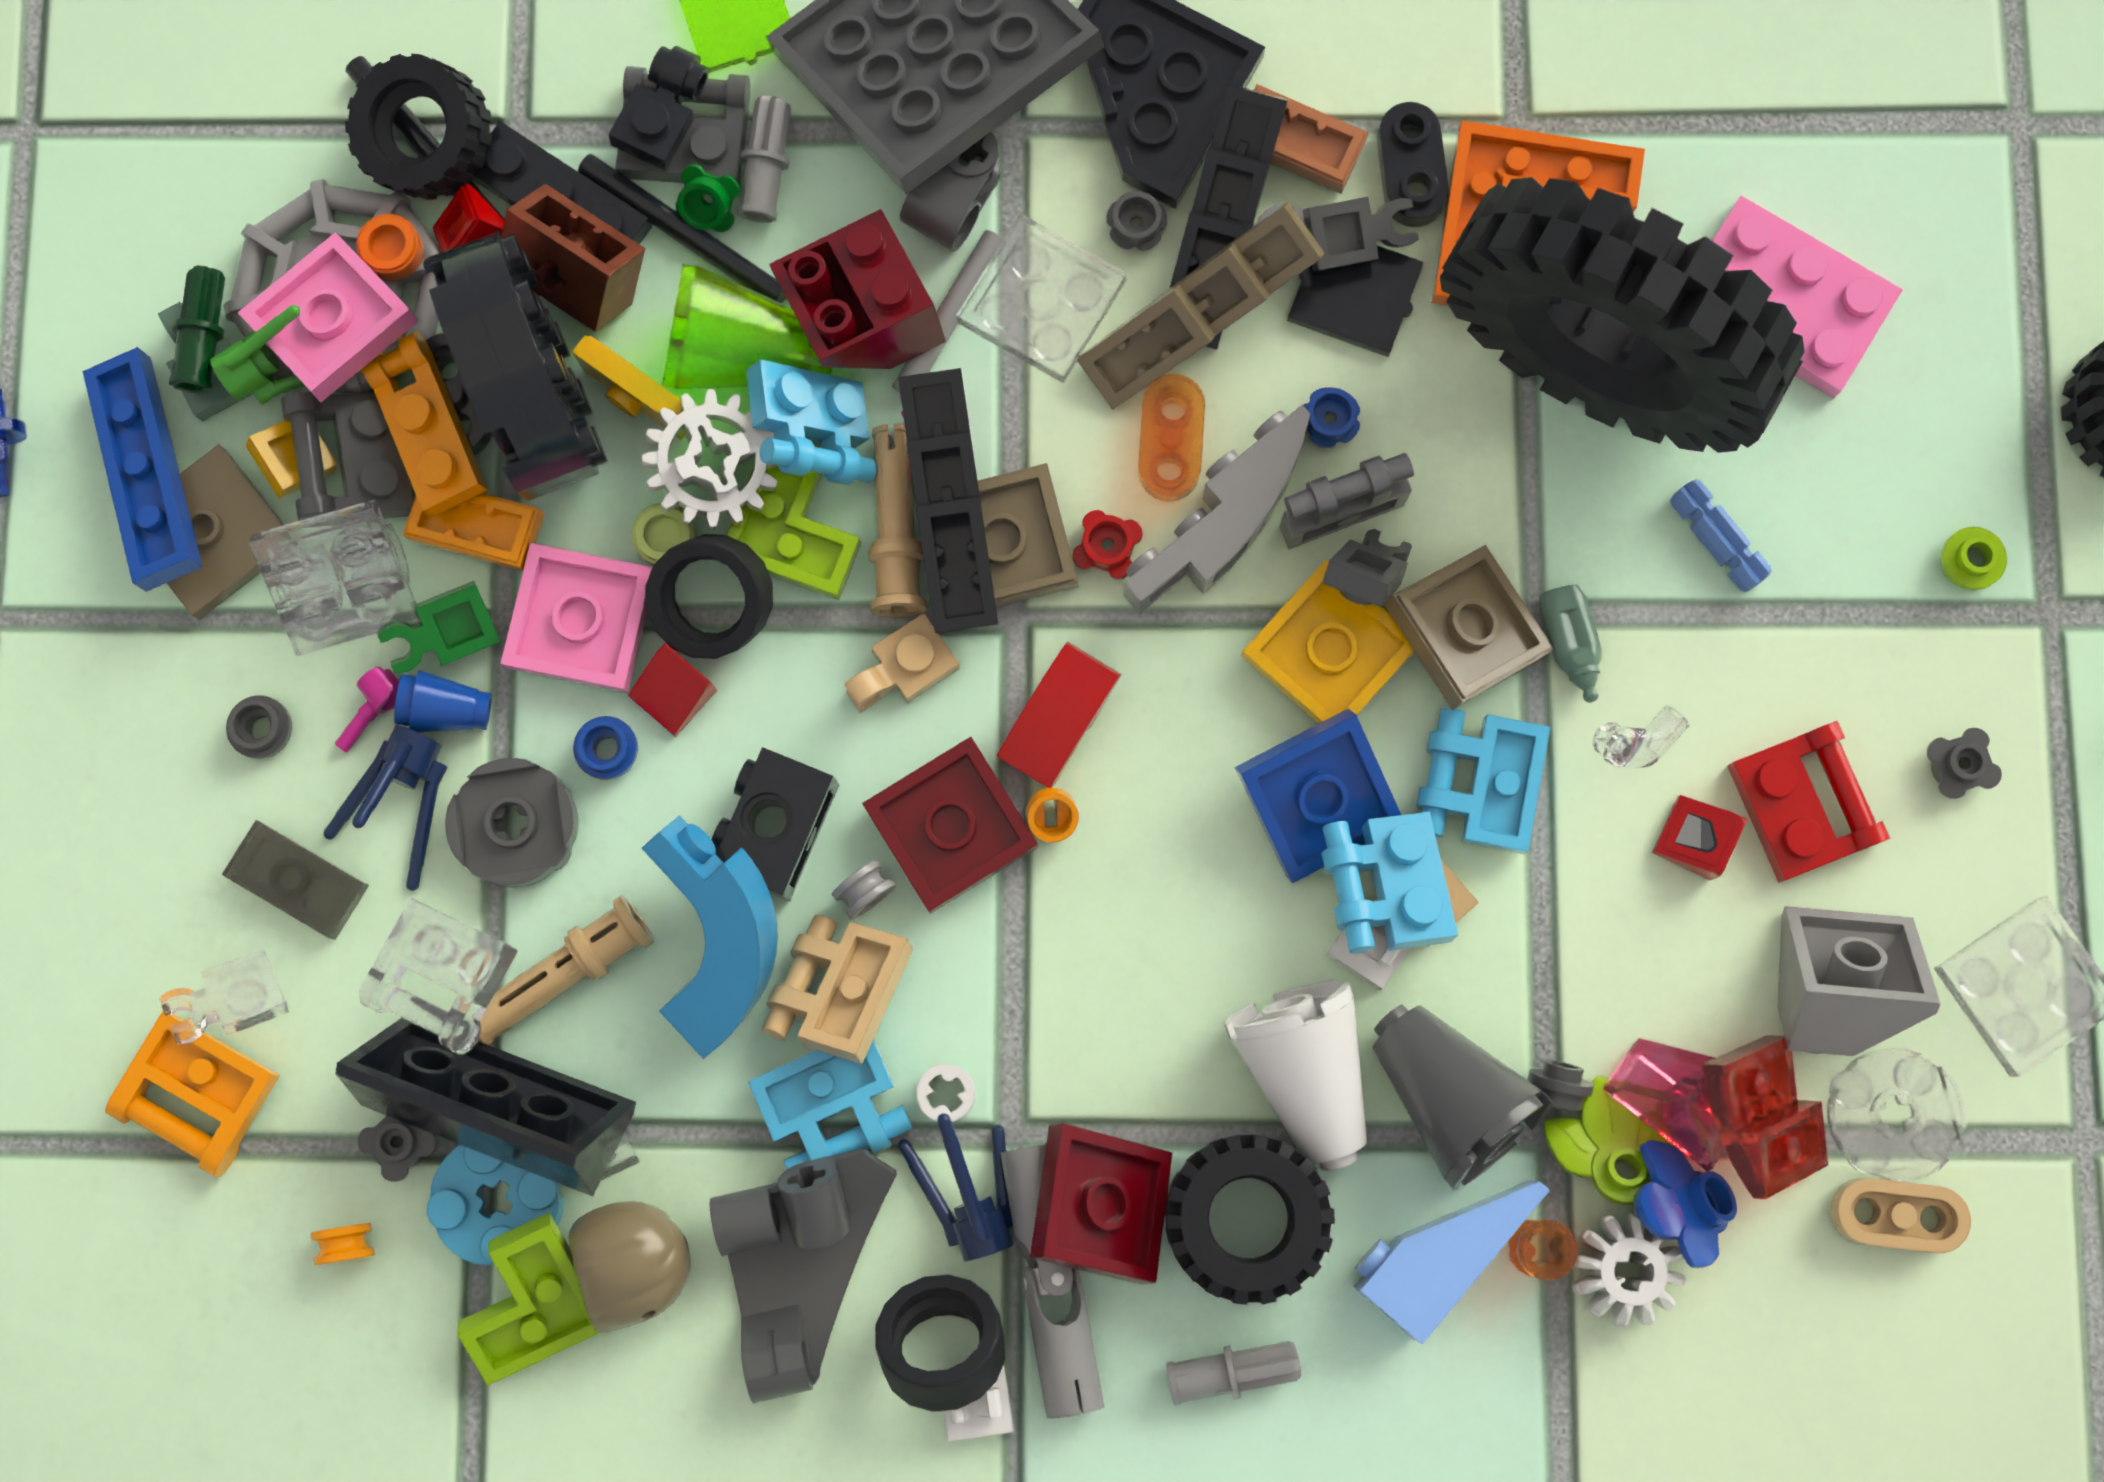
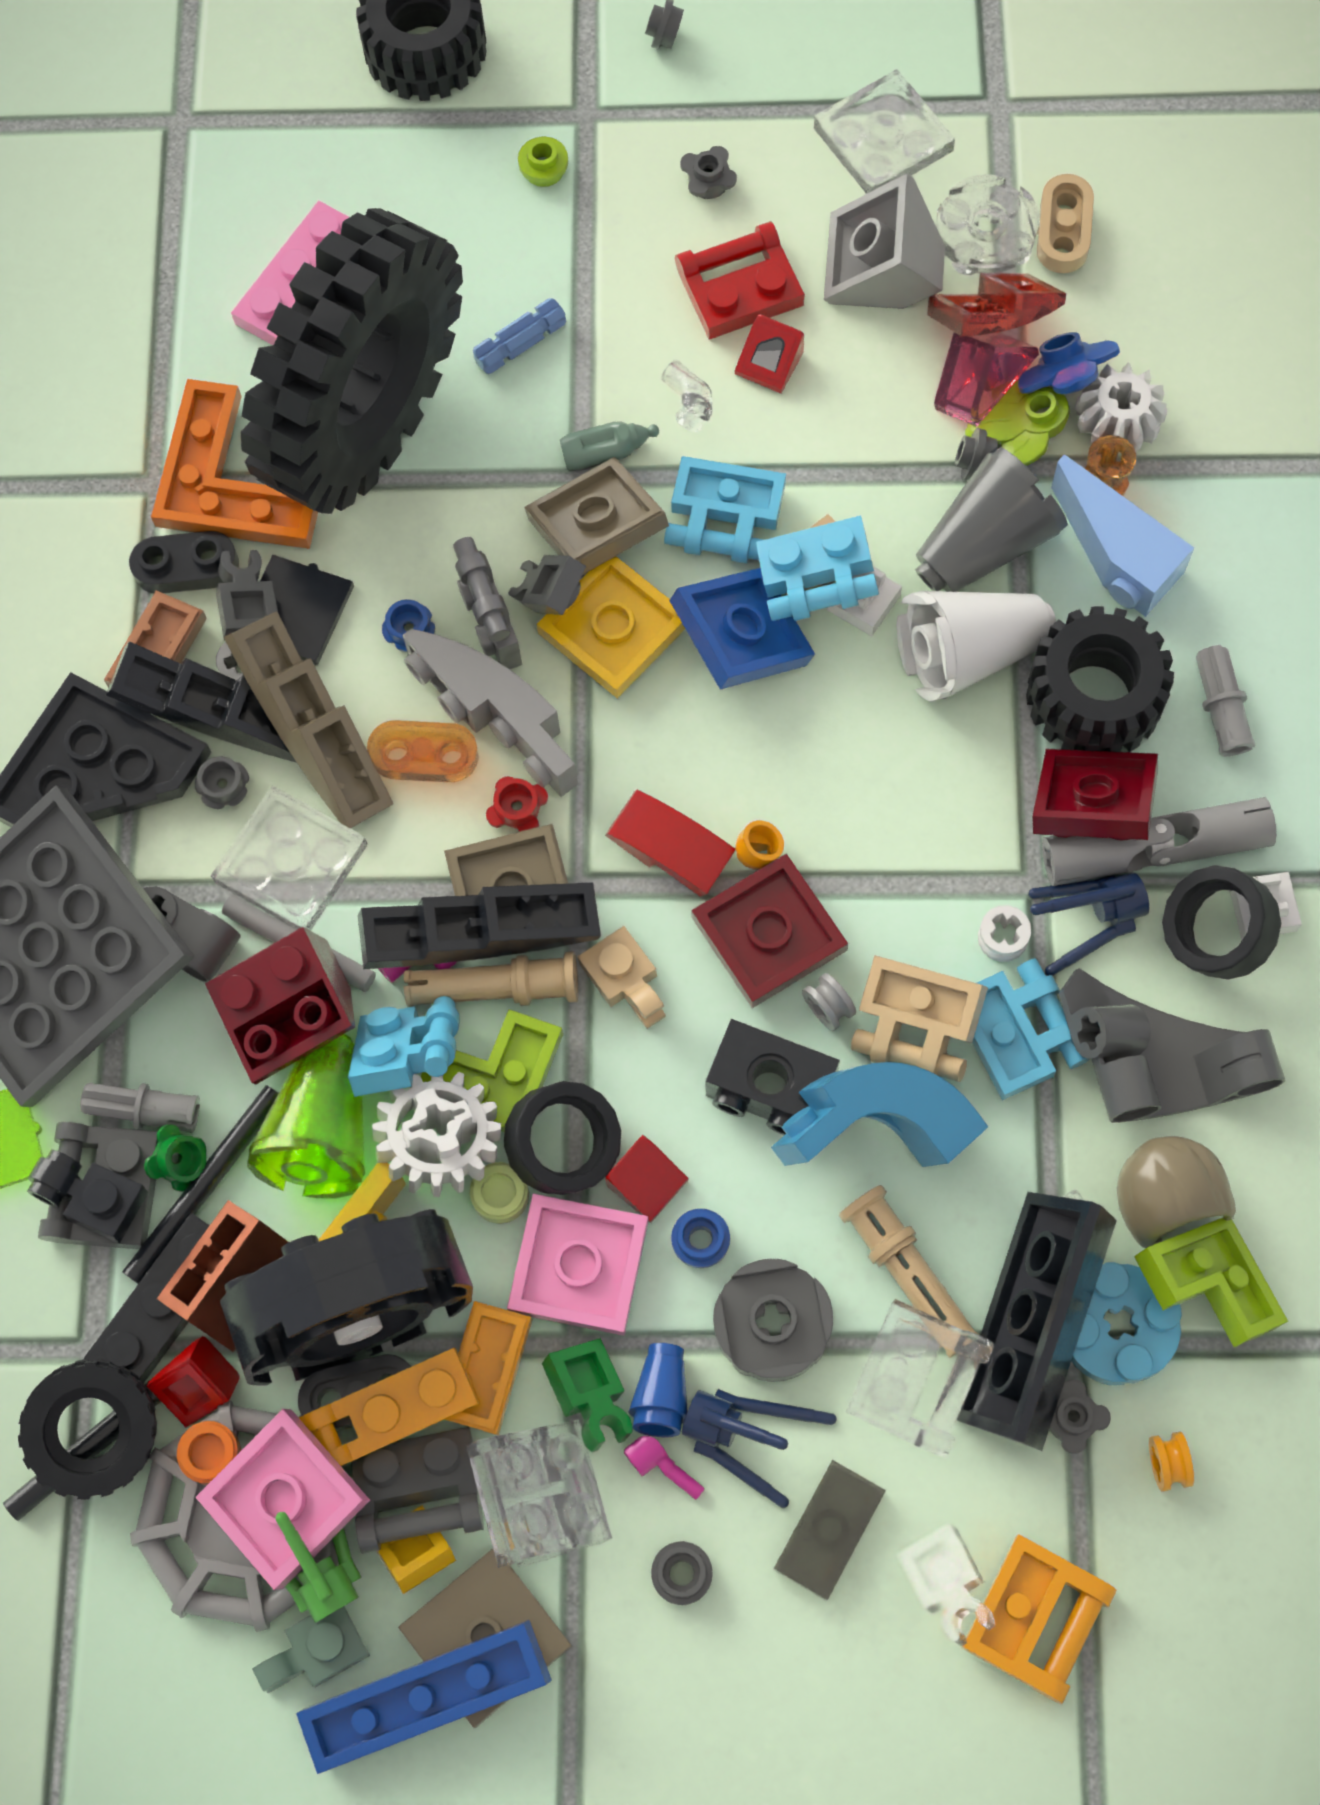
camera: 90 degrees left, 10 degrees down
dark green axle [169,265,225,394] -> none

